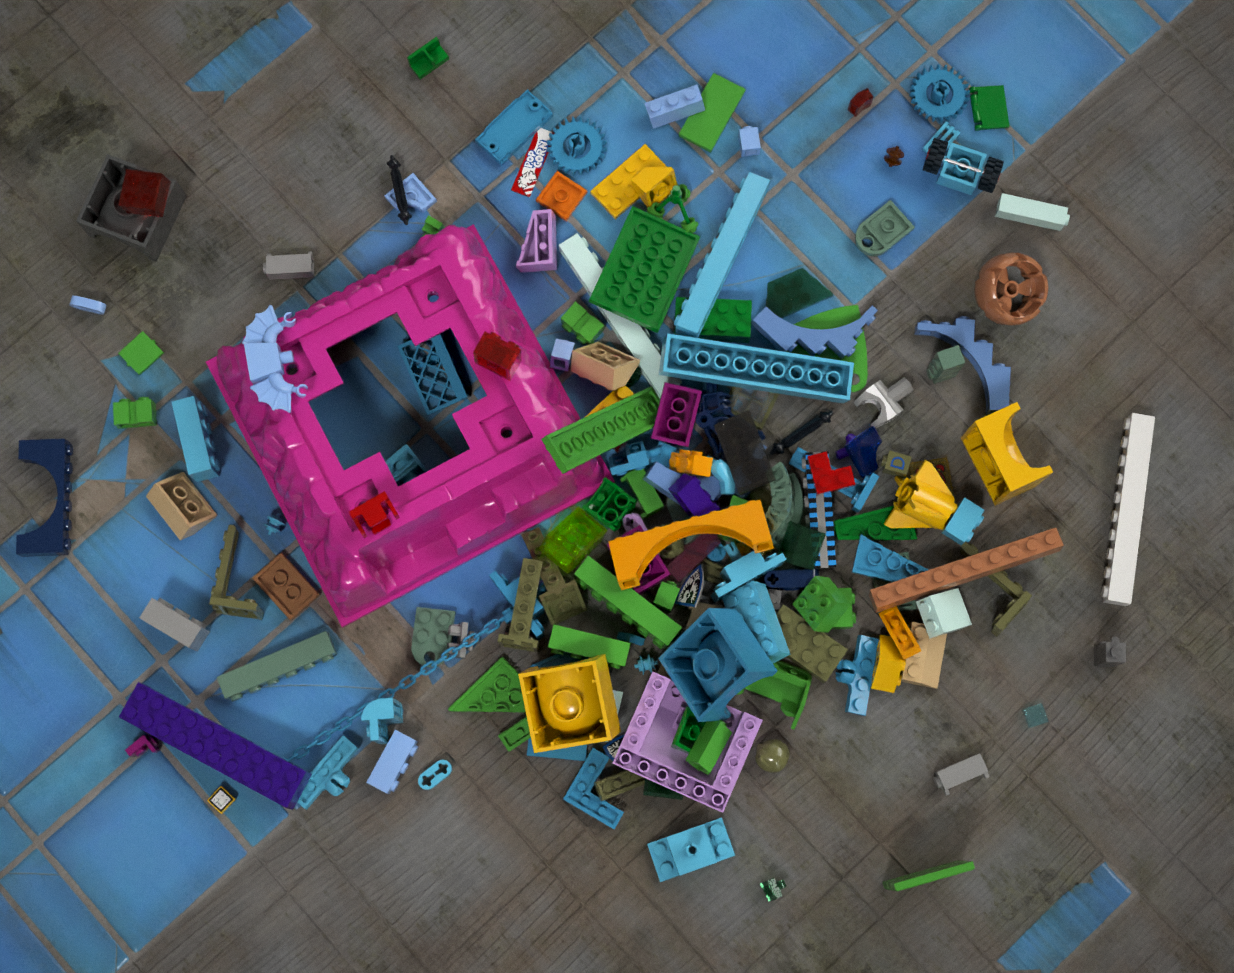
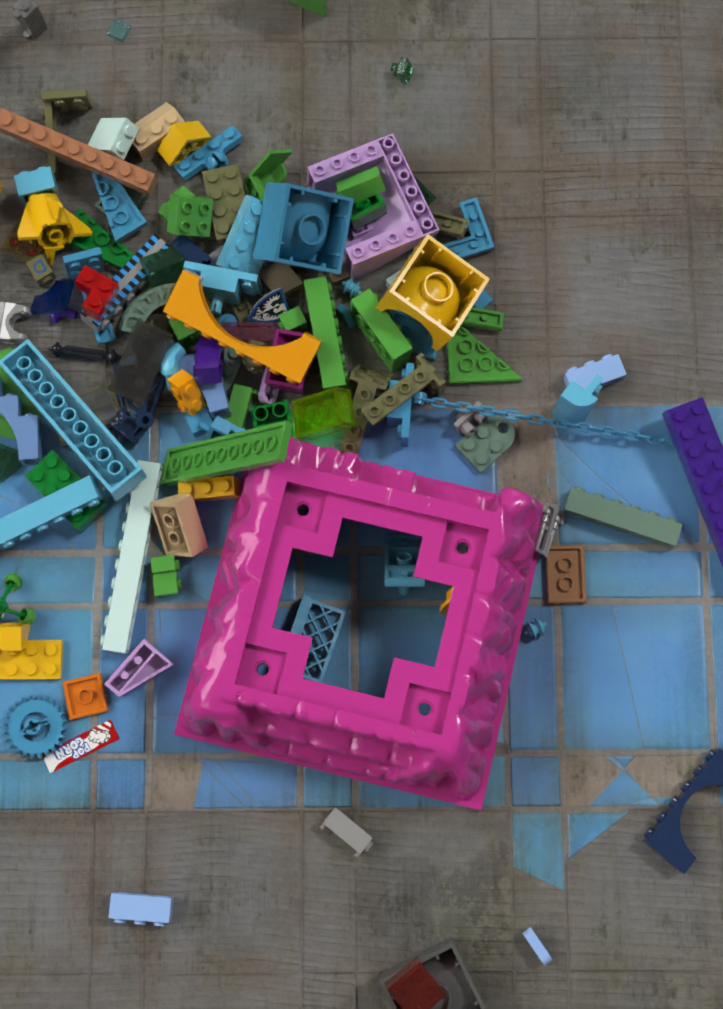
camera: 135 degrees left, 0 degrees up
bright green brick [113,397,157,429] -> none
bright green piece [118,331,164,375] -> none
light grey brick [139,597,210,652] -> none
tan slope [146,472,217,540] -> none
medium azure brick [172,396,221,482] -> none
olive bracket [209,525,264,620] -> none
light blue torso [242,305,308,413] -> none
medium azure plate [297,735,359,810] -> none
red panel [349,491,400,538] -> none
light blue tile [384,173,437,213] -> none
black wheel [387,155,412,225] -> none
green panel [407,37,449,80] -> none
medium azure beam [418,760,452,790] -> none
bright green piece [422,215,445,237] -> none
clear red brick [473,331,522,381] -> none
dark azure piece [475,89,553,166] -> none
light blue brick [550,339,575,371] -> none
green plate [588,206,700,333] -> none
medium azure brick [647,817,735,882] -> none
magenta slope [651,382,702,447] -> none
olive hair [755,739,790,773] -> none
light orange plate [878,606,921,660] -> none
light grey brick [933,753,989,796] -> none
none -> light blue brick [109,892,174,926]
none -> light grey piece [534,502,565,558]

